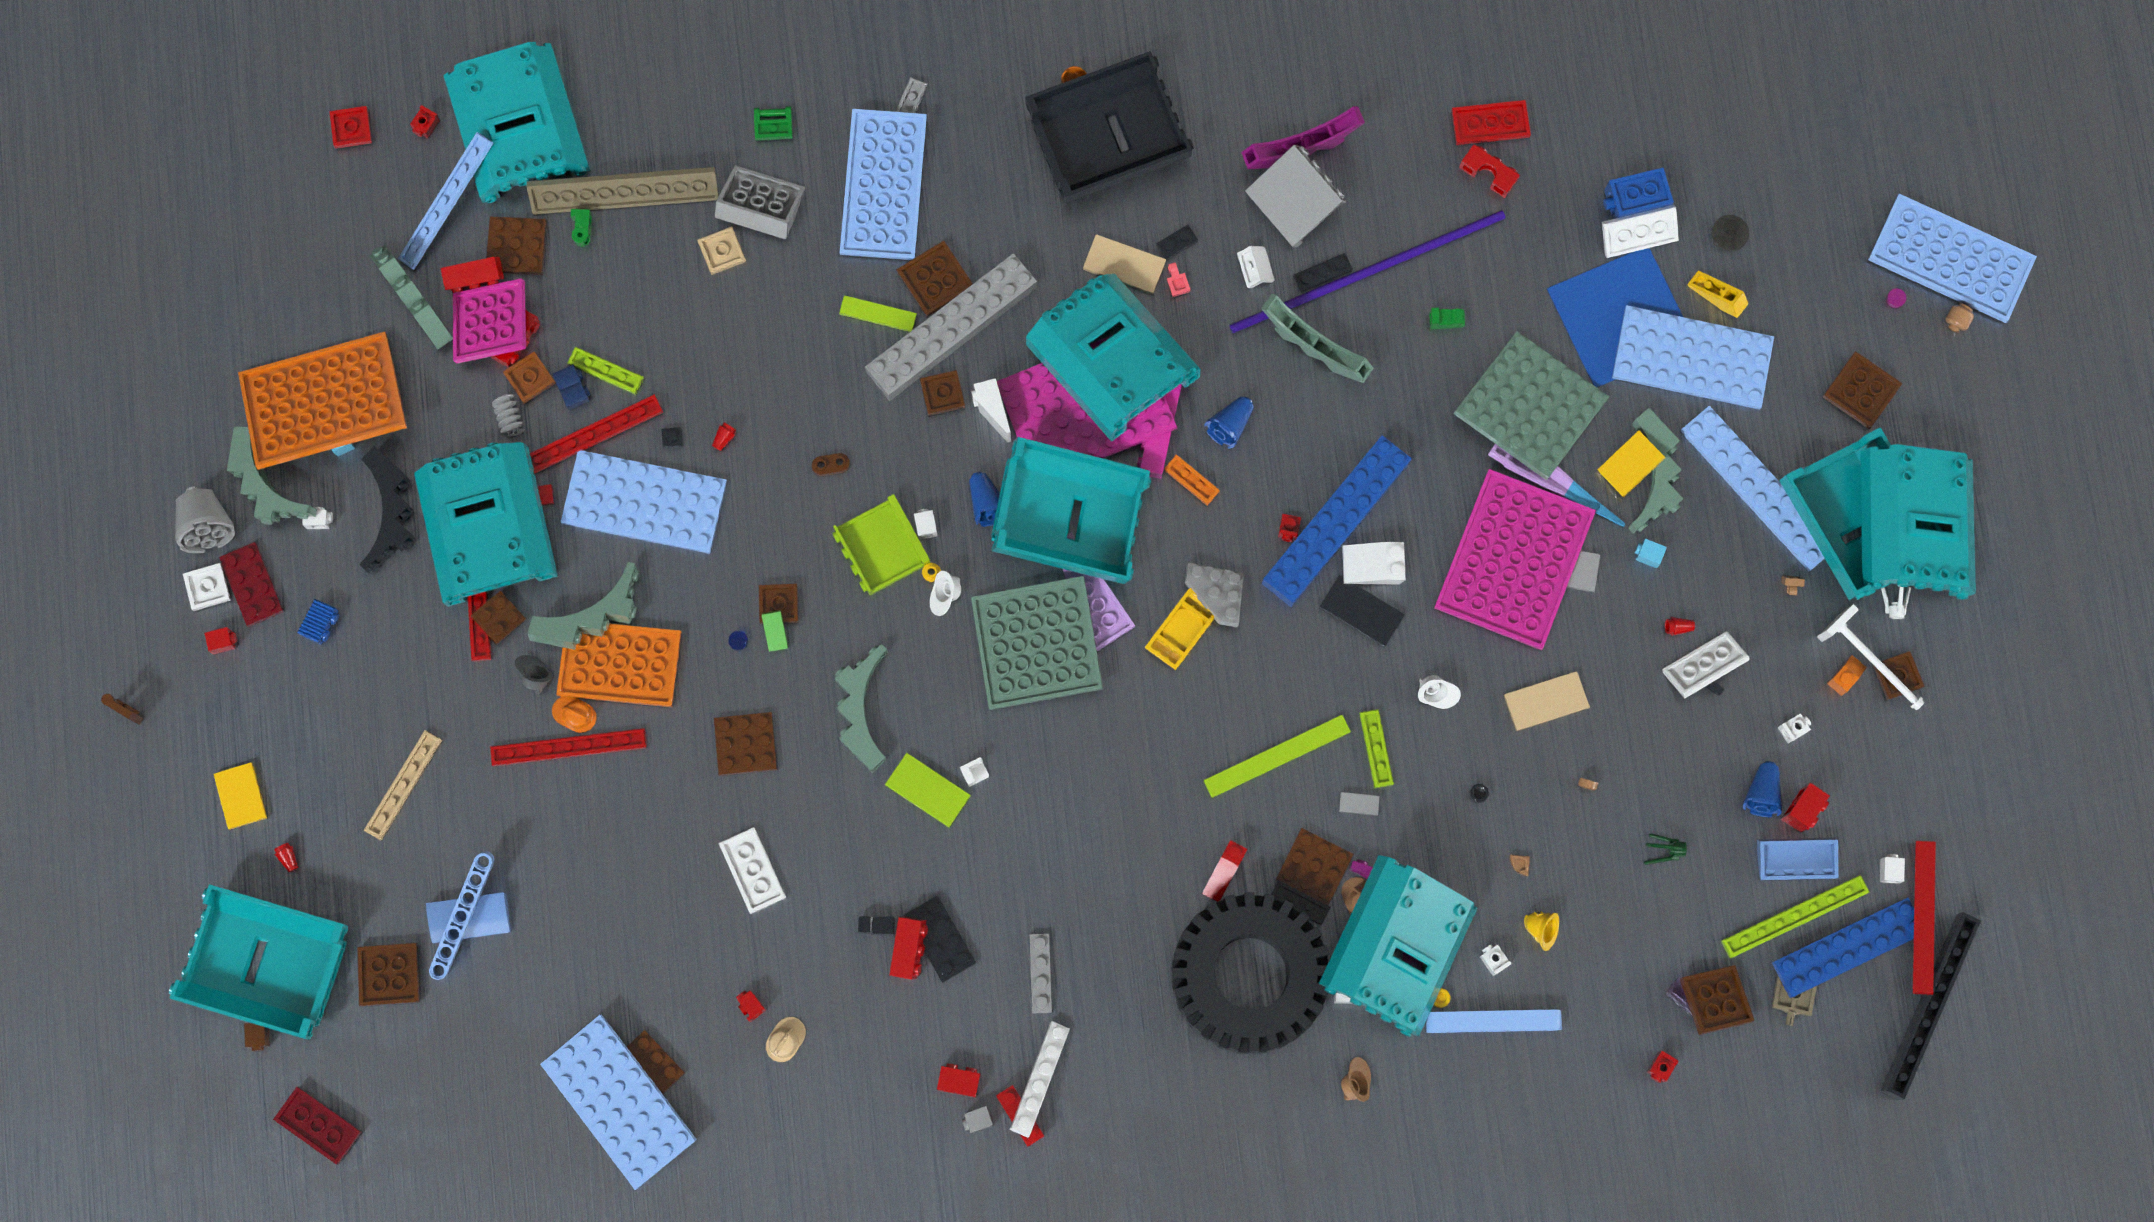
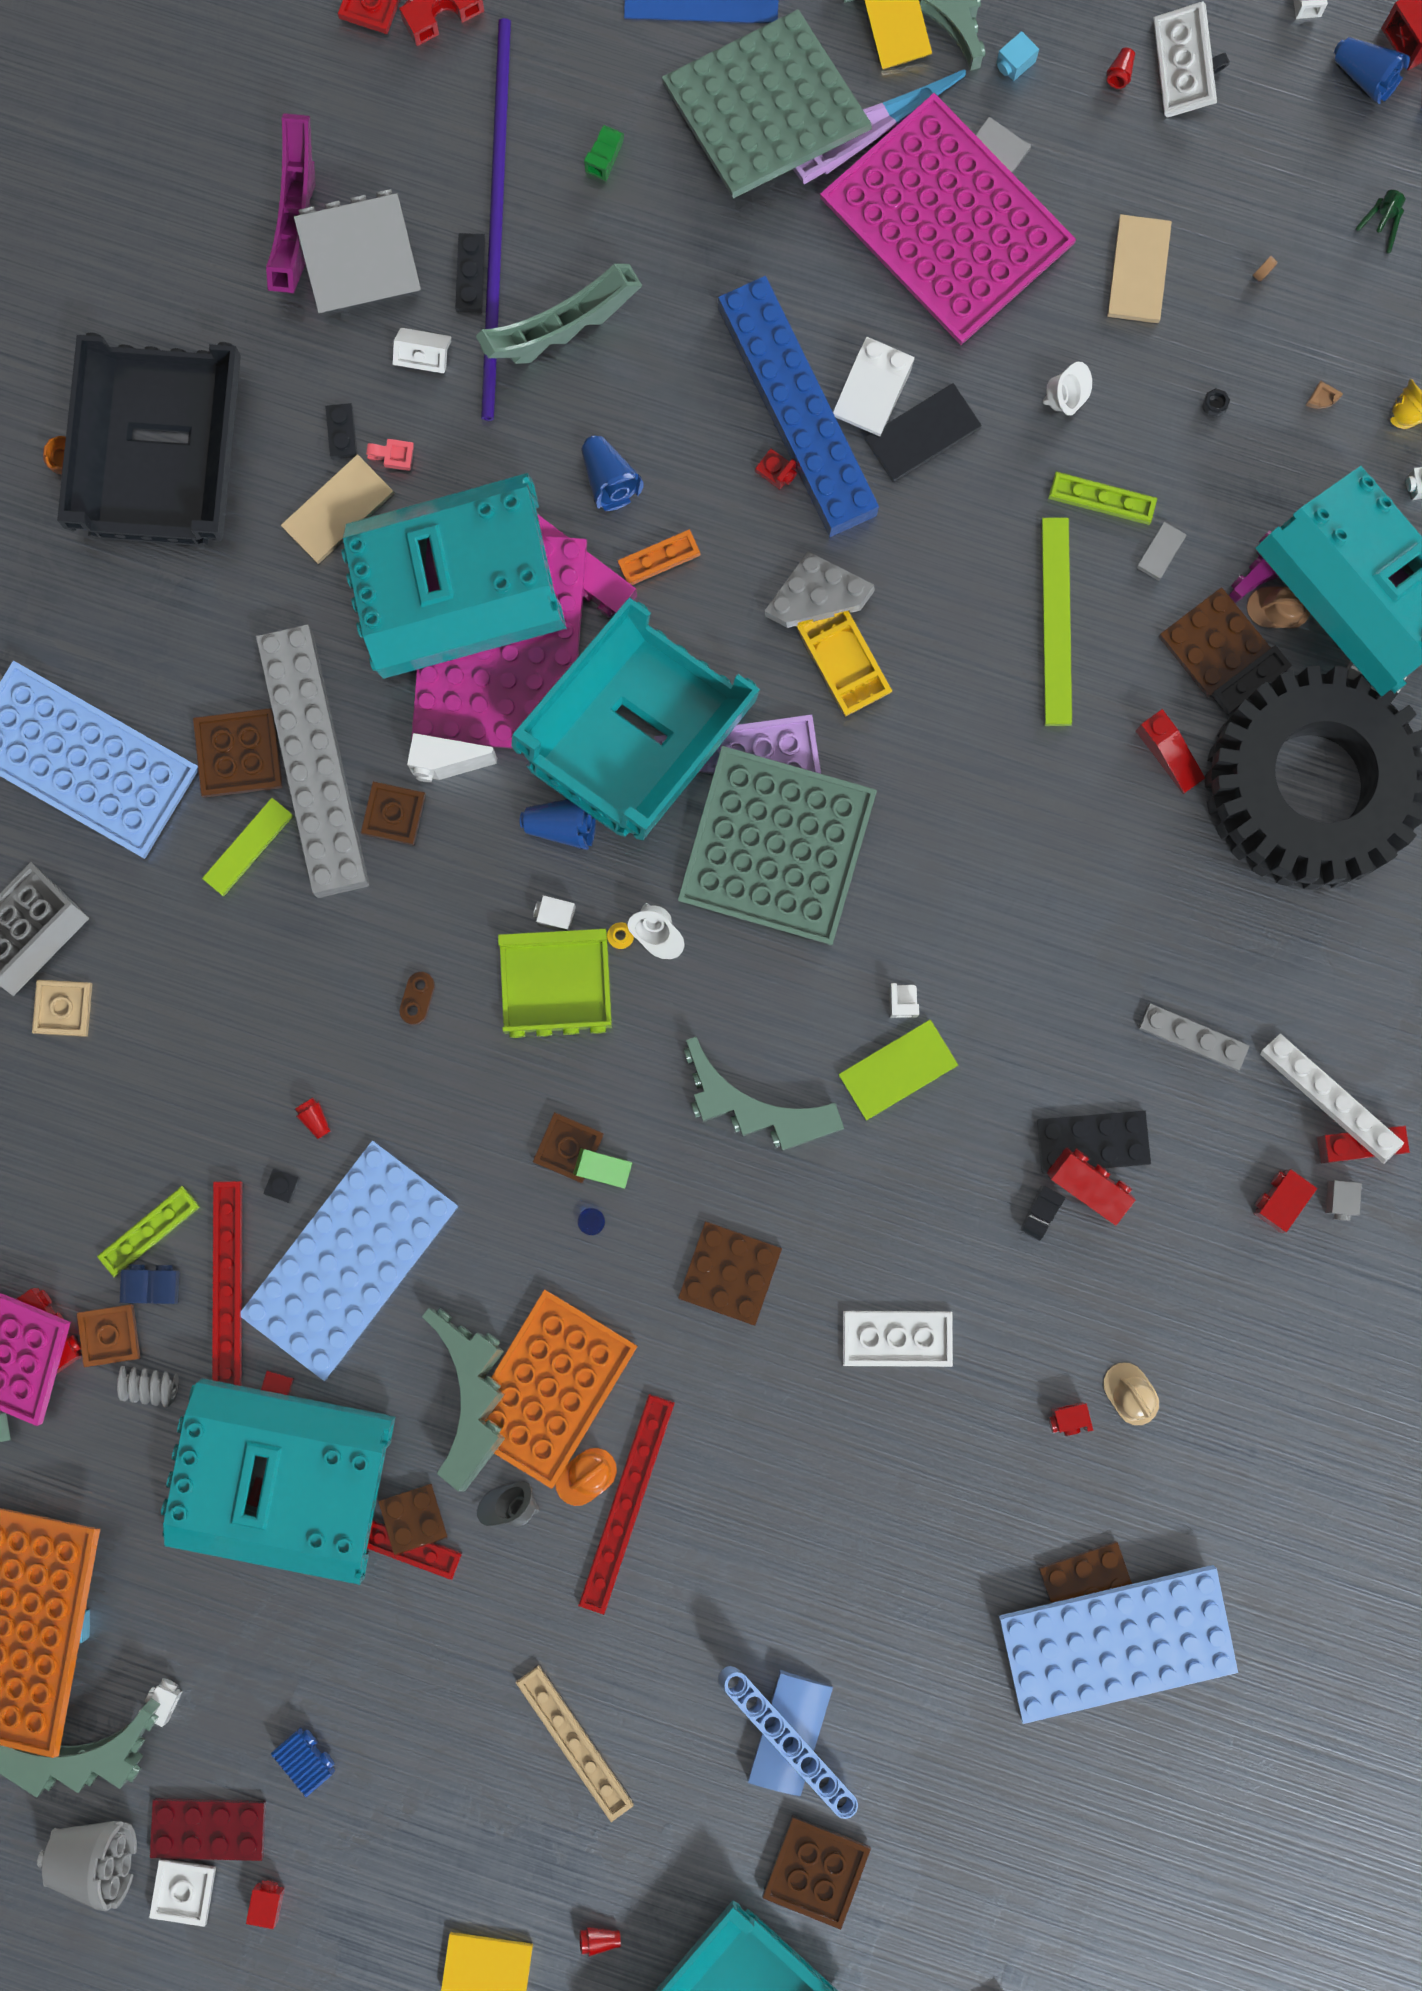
camera: 65 degrees left, 5 degrees up
black arch [359,446,415,573] -> none

